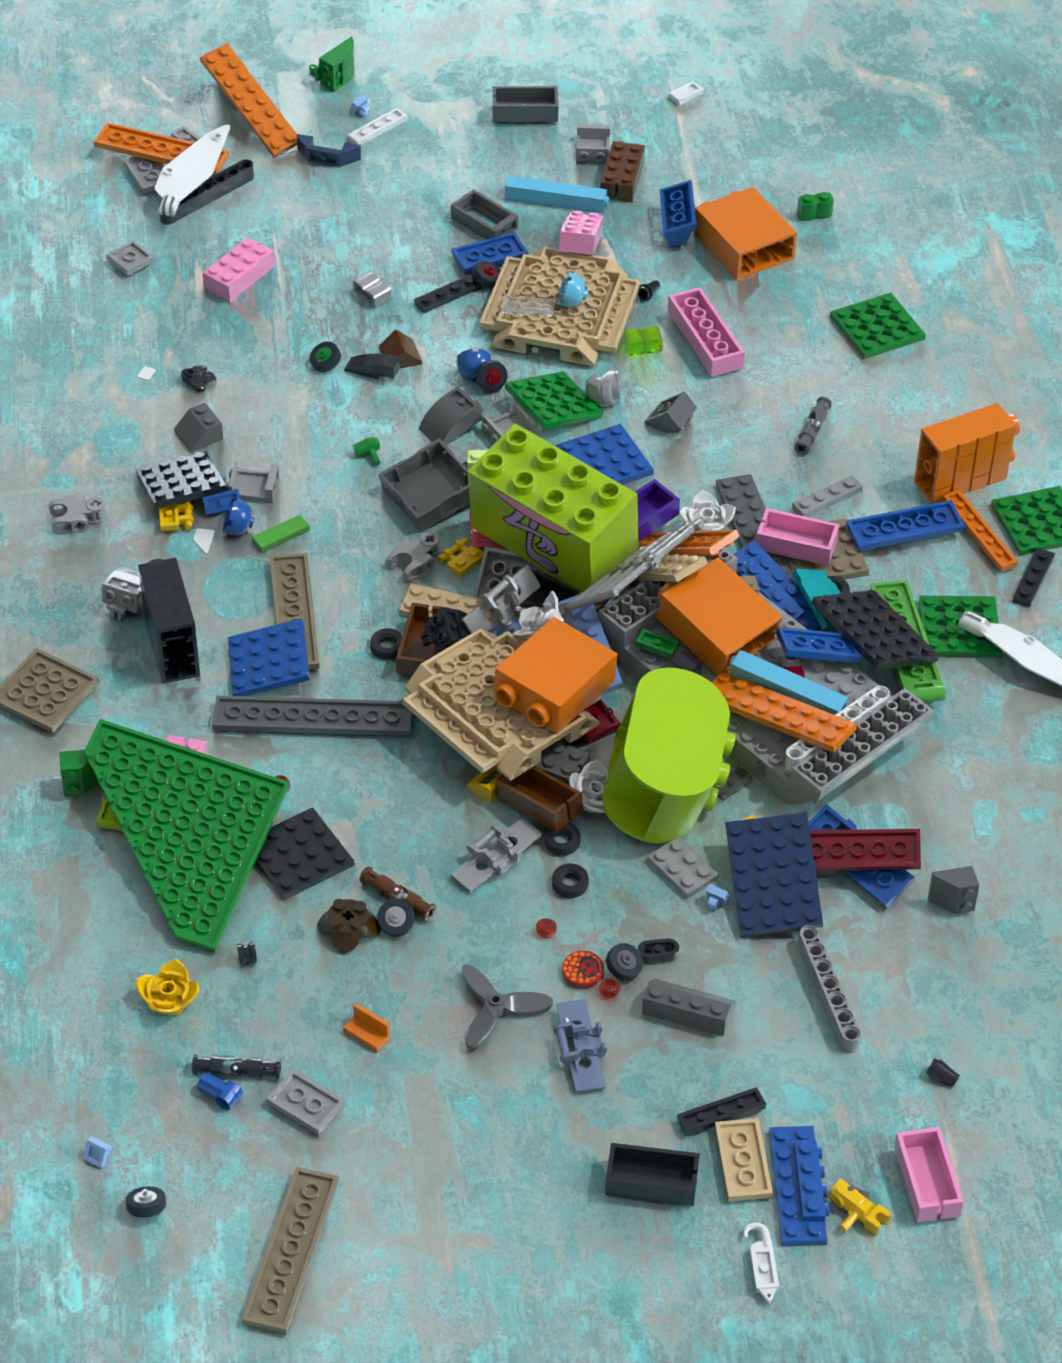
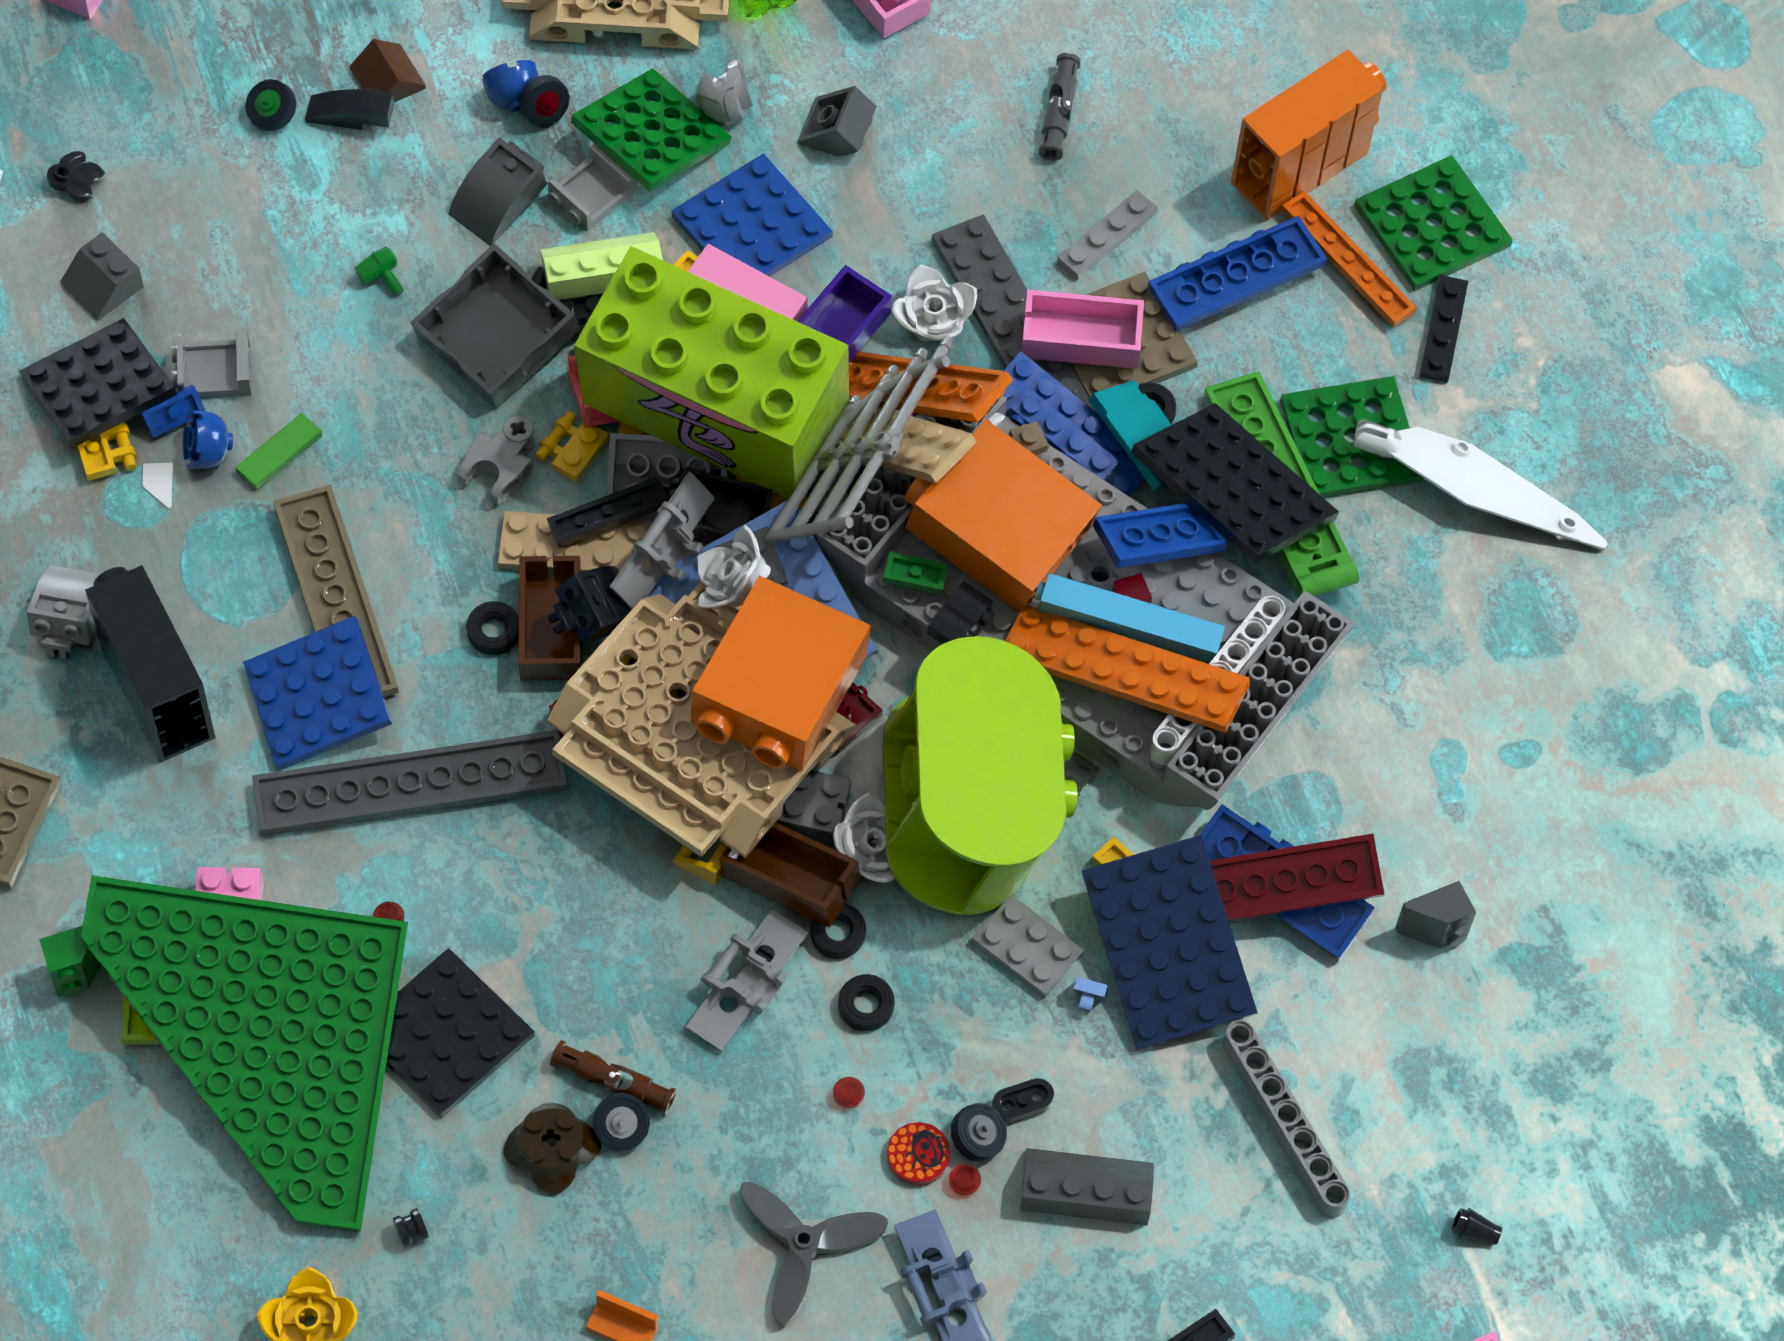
camera: 15 degrees left, 15 degrees up
none -> black plate [547,476,667,548]

